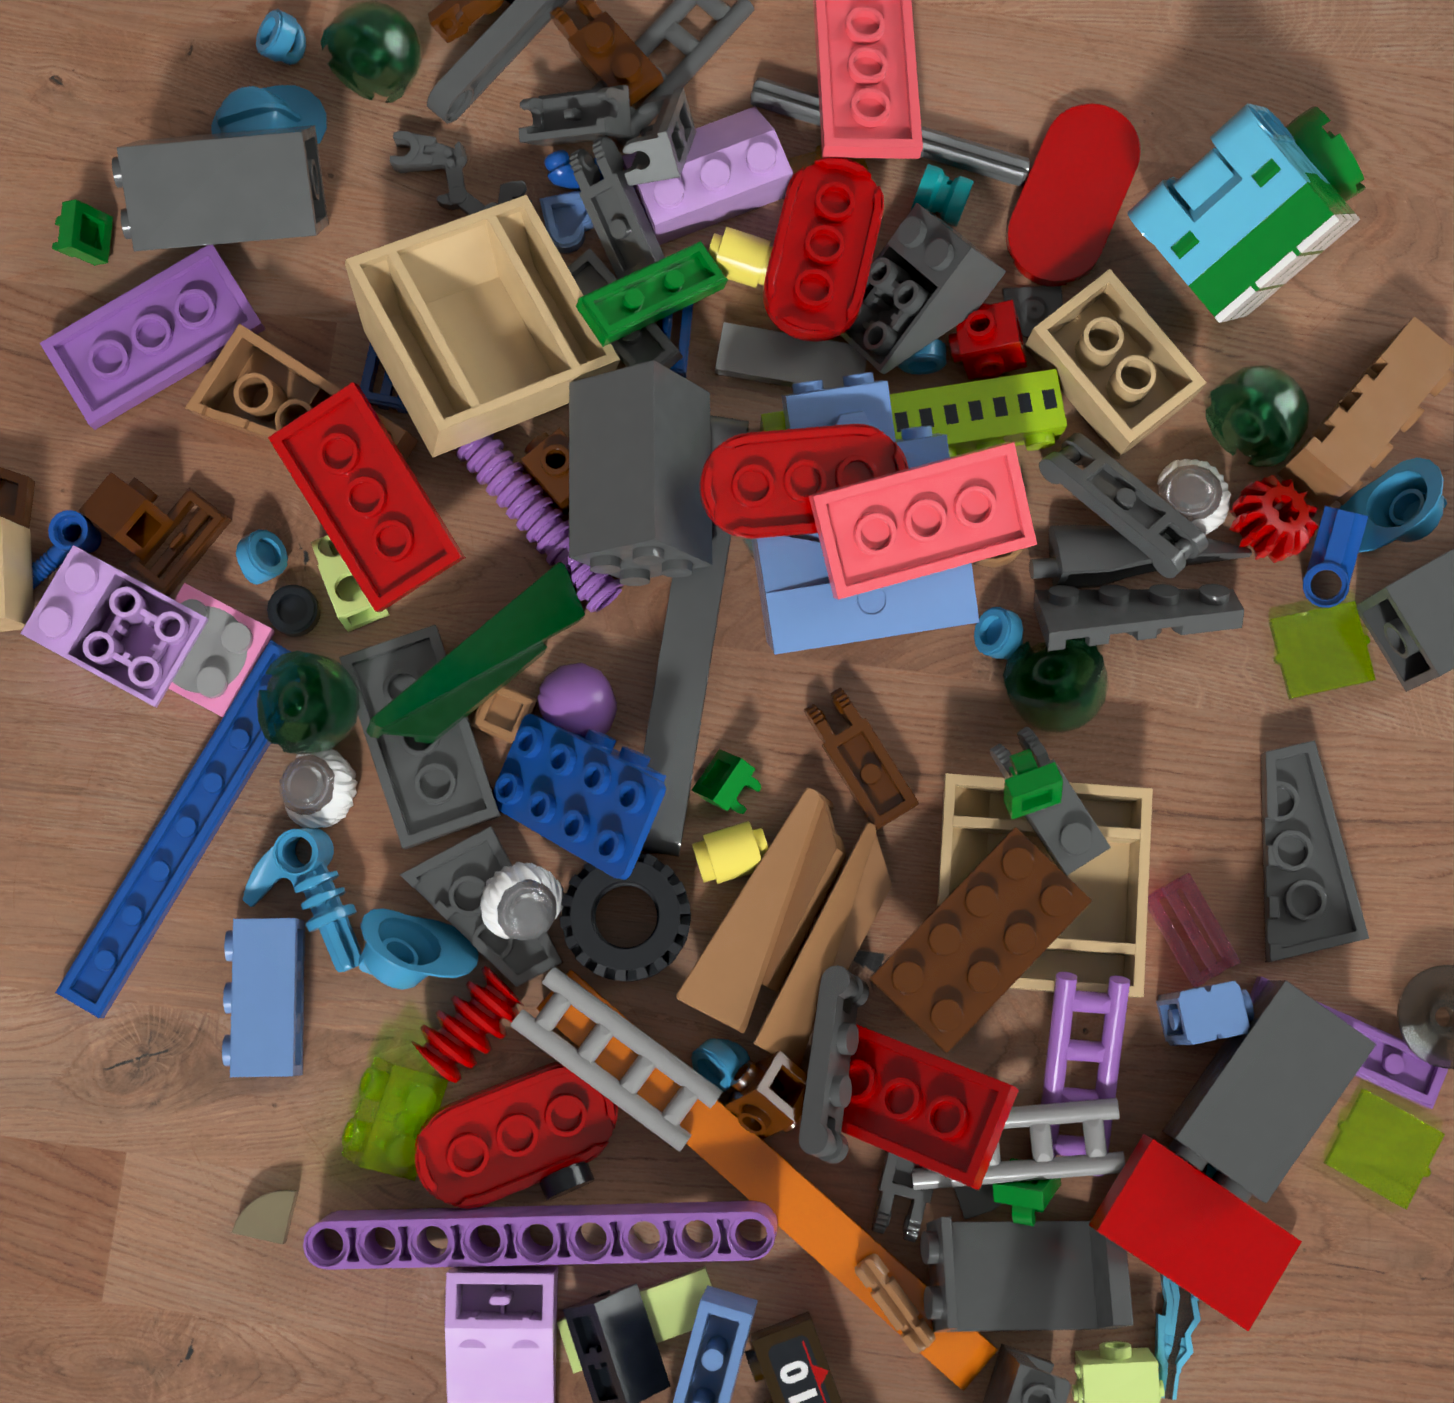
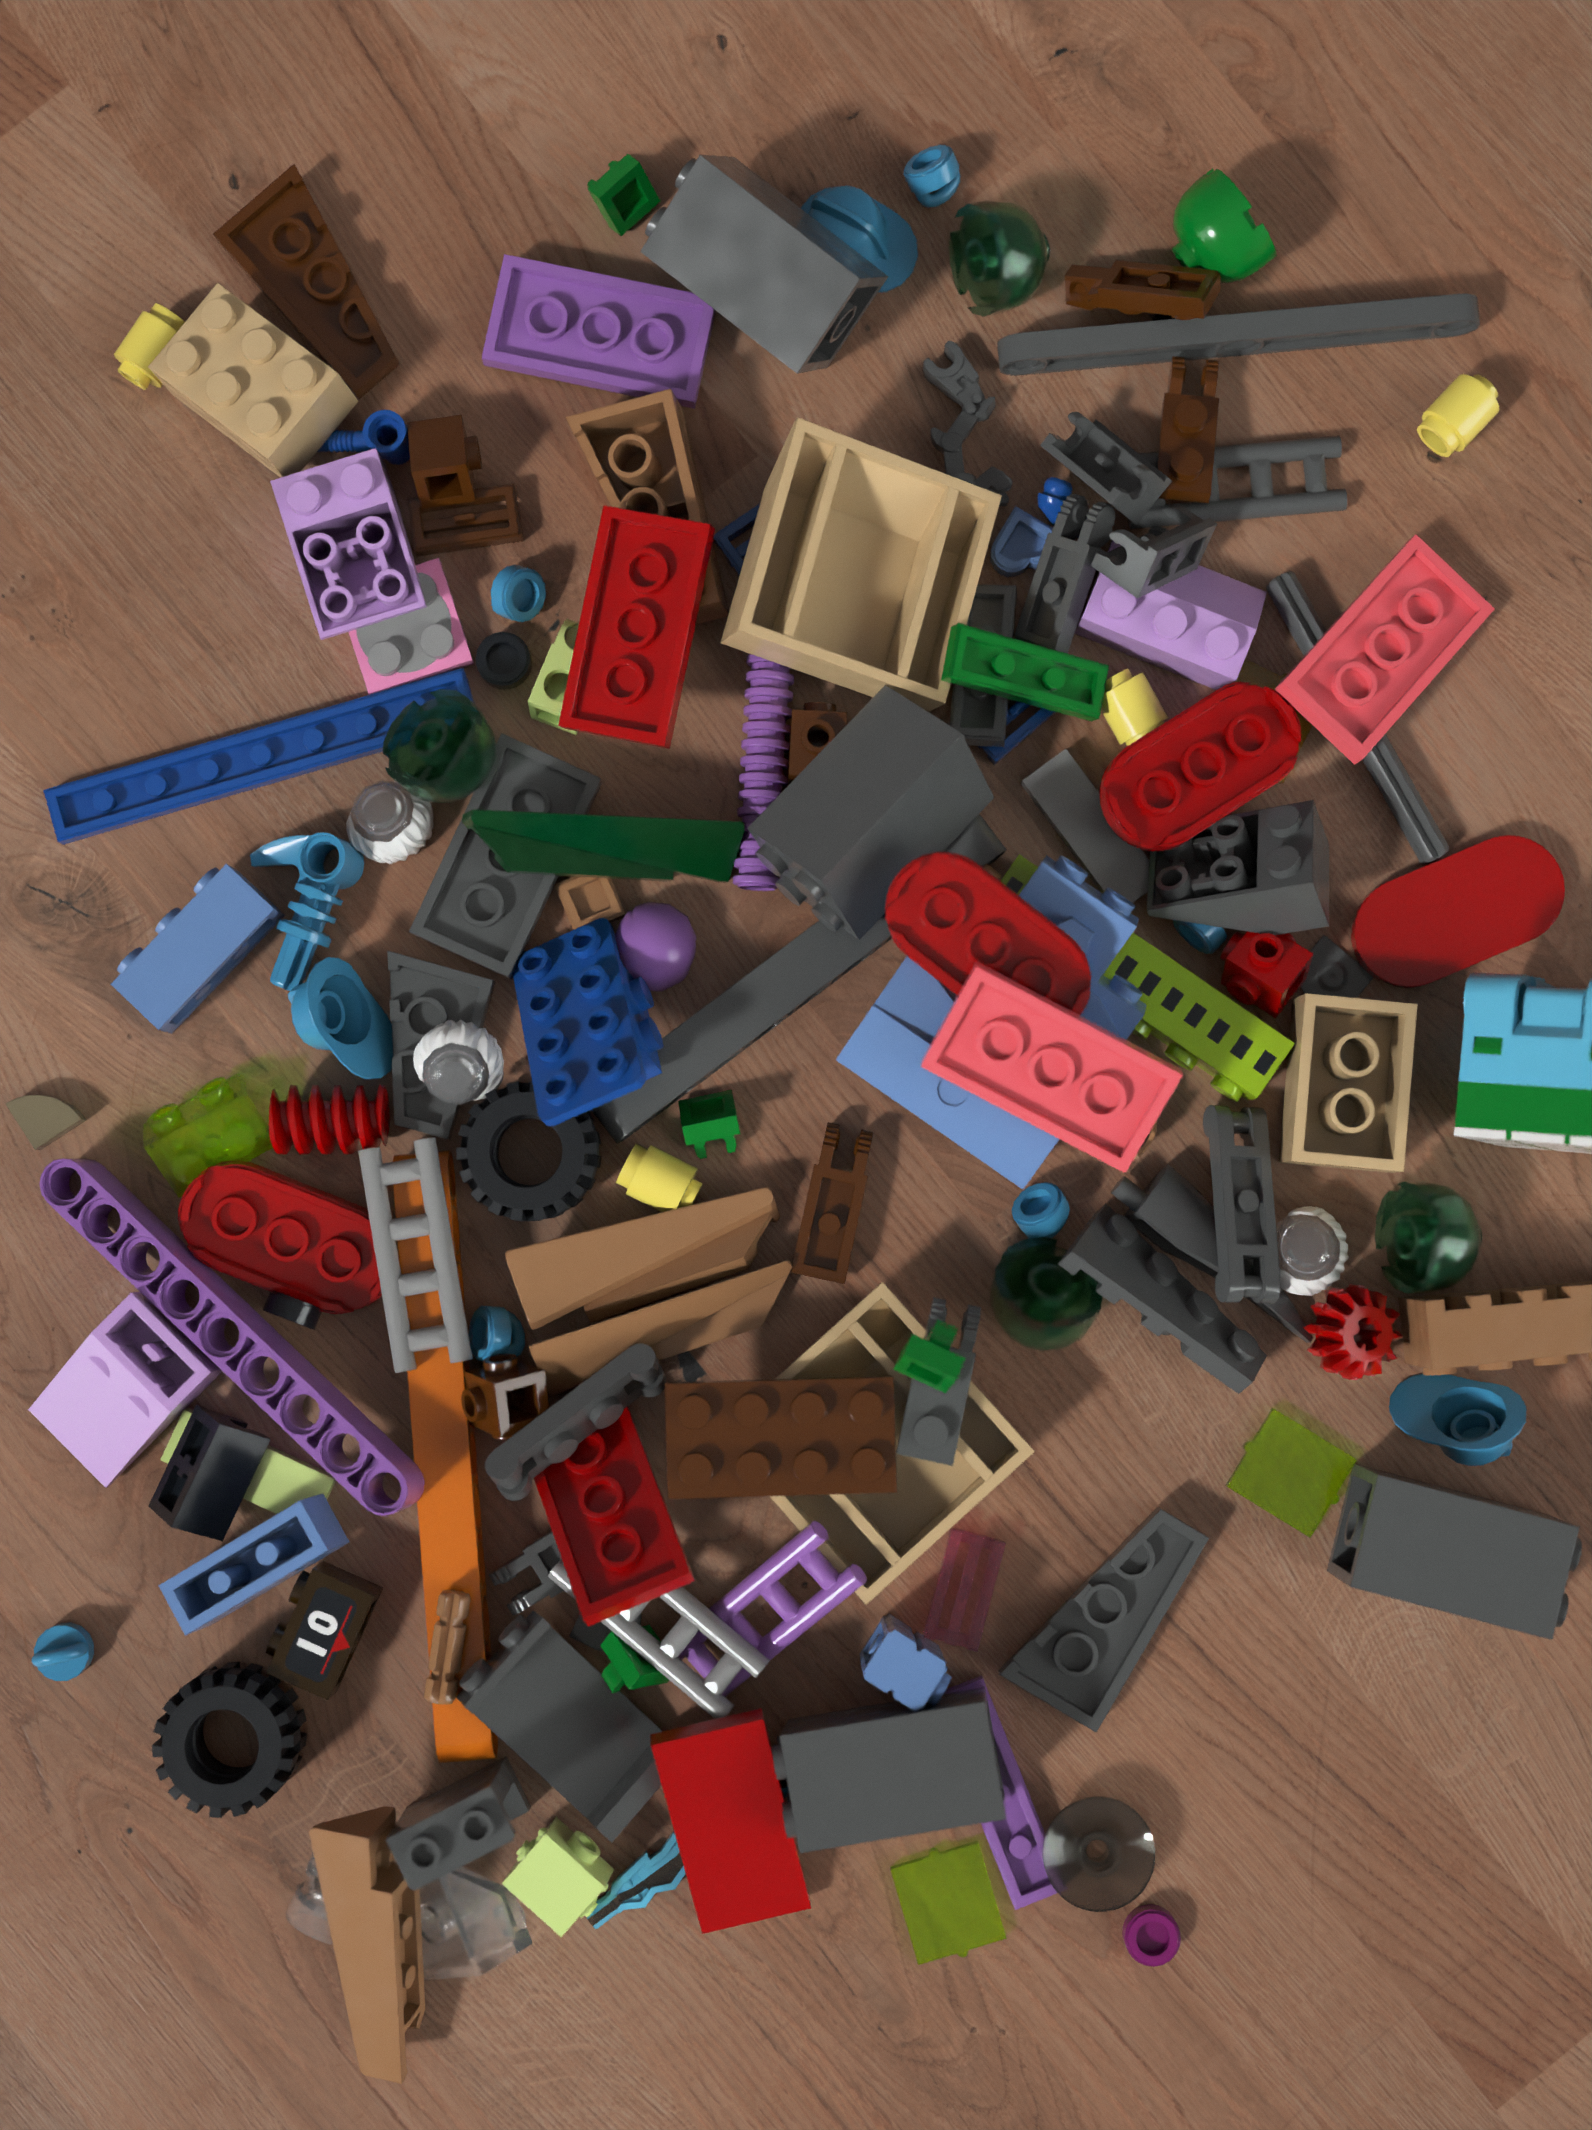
camera: 50 degrees right, 5 degrees up
teal wheel [911,164,974,227] -> none
blue piece [1303,506,1369,608] -> none

